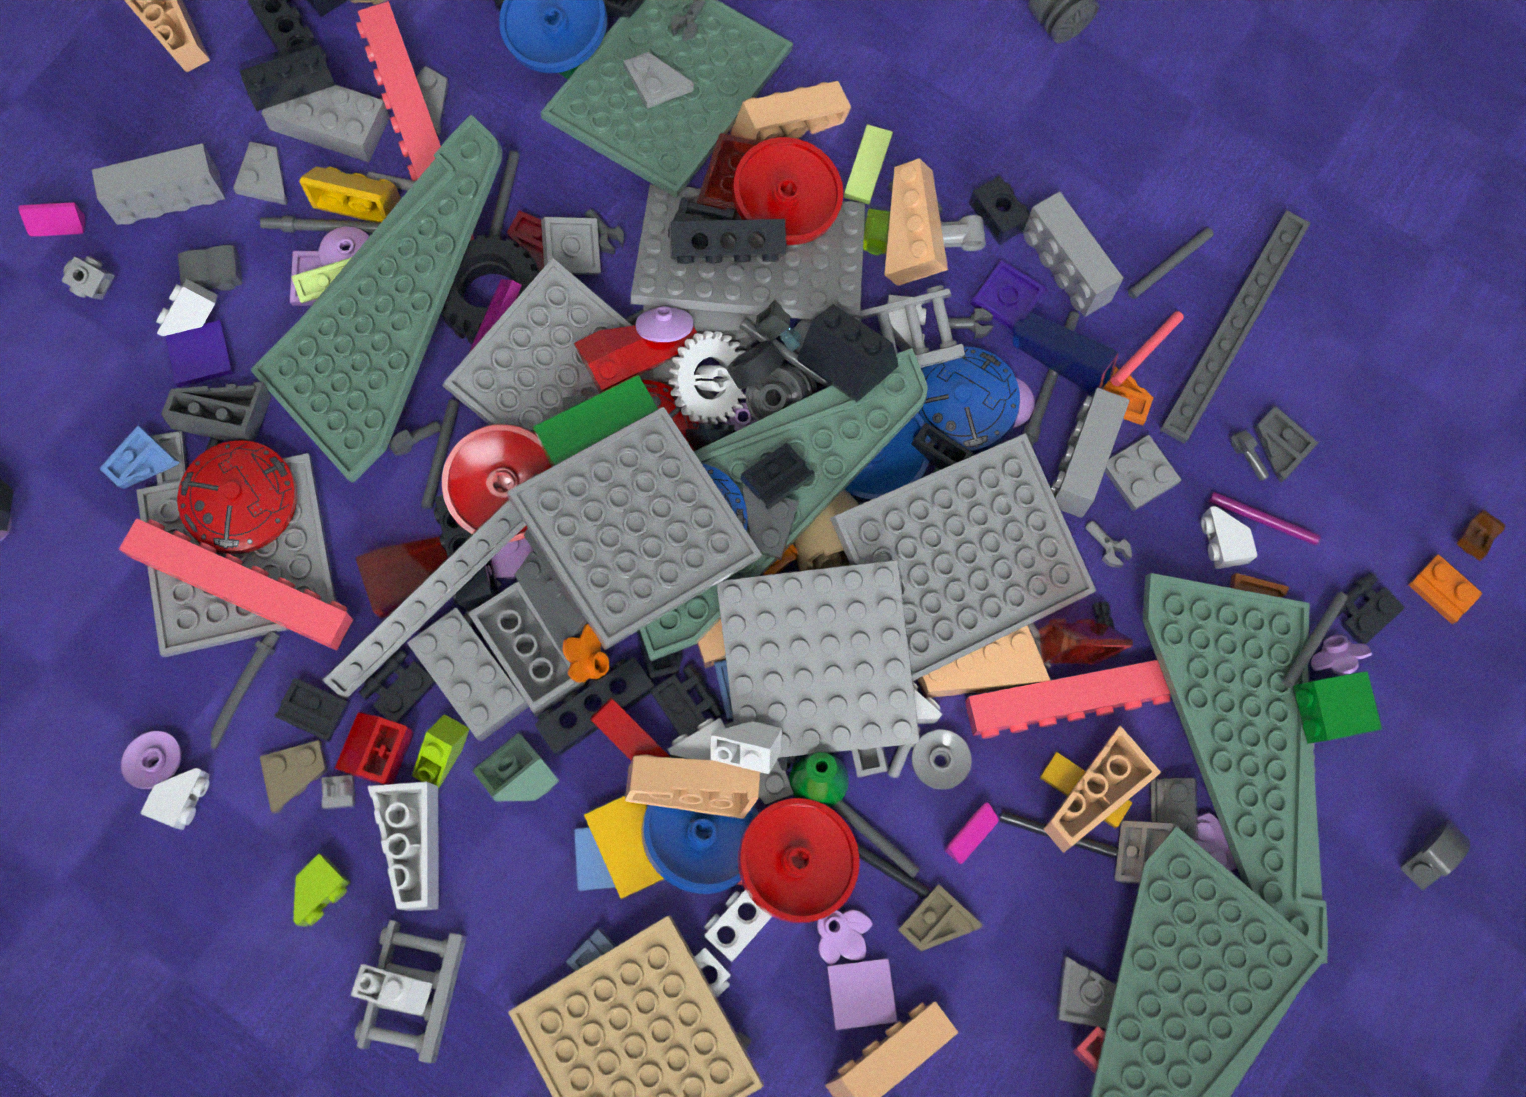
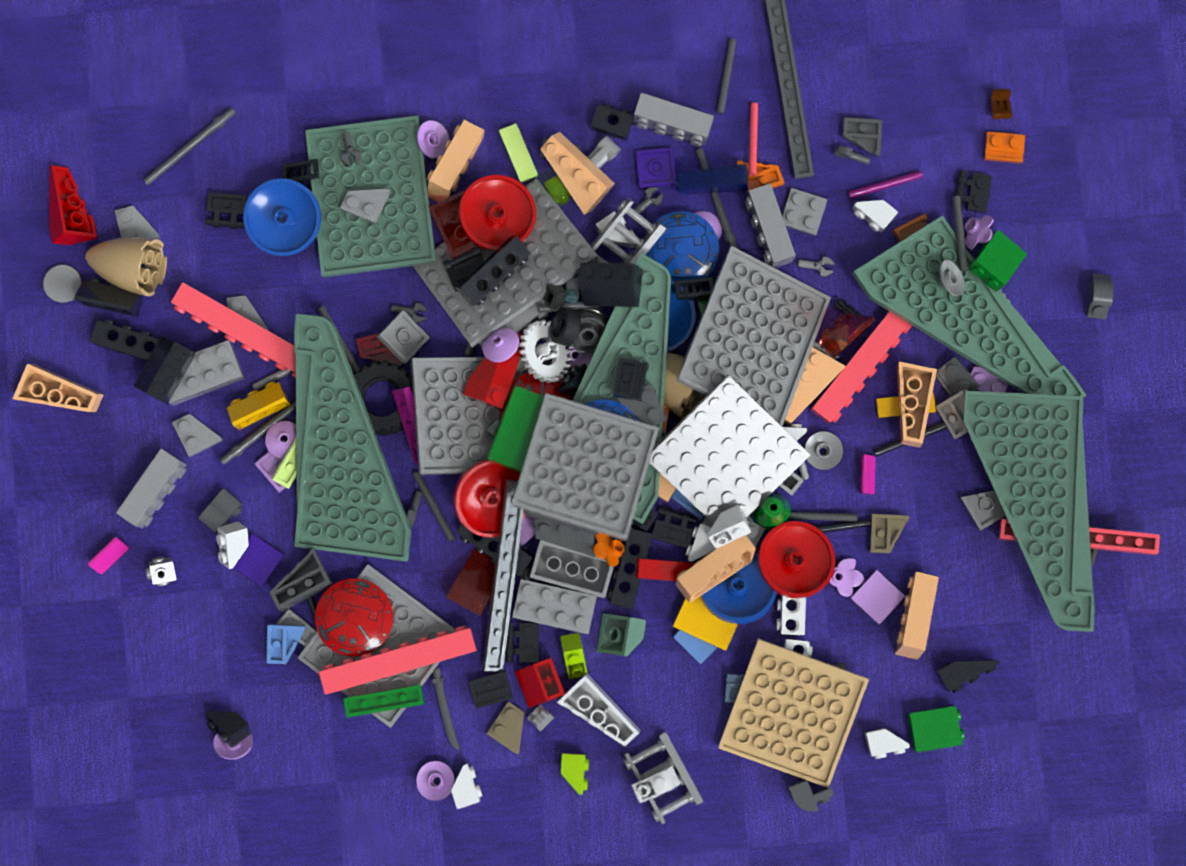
camera: 40 degrees left, 10 degrees up
none -> green plate [343,685,424,718]
none -> lavender dish [417,121,449,158]
none -> light grey dish [939,260,965,296]

